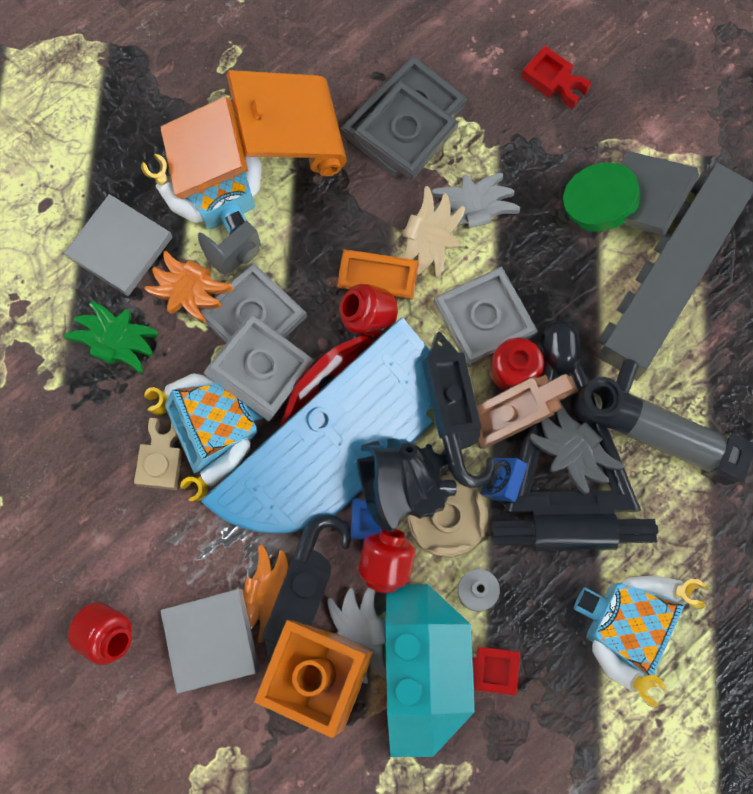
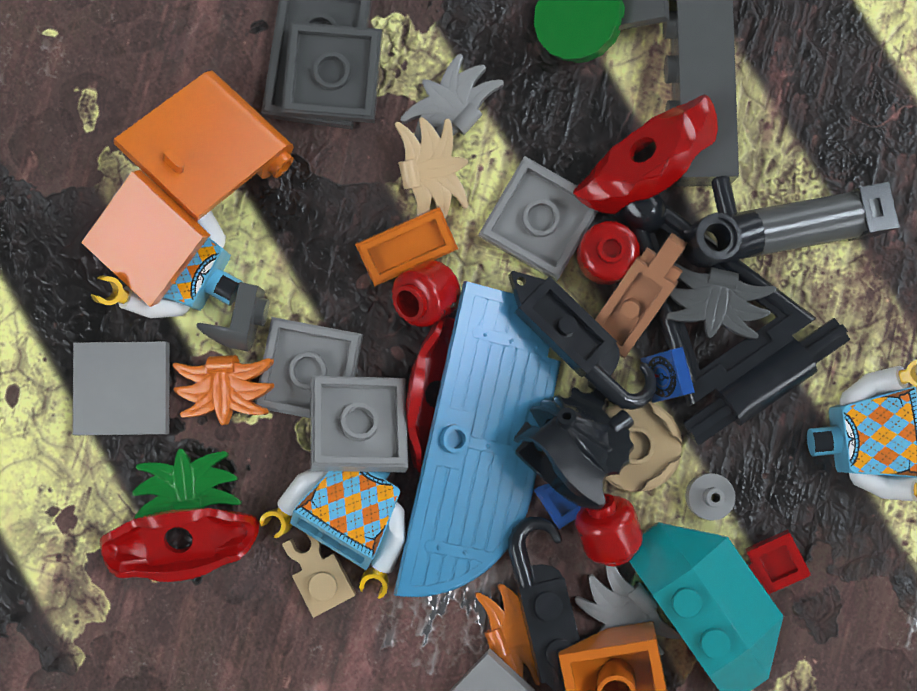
camera: 30 degrees left, 10 degrees up
none -> red piece [100,508,260,582]
none -> red piece [573,94,718,214]

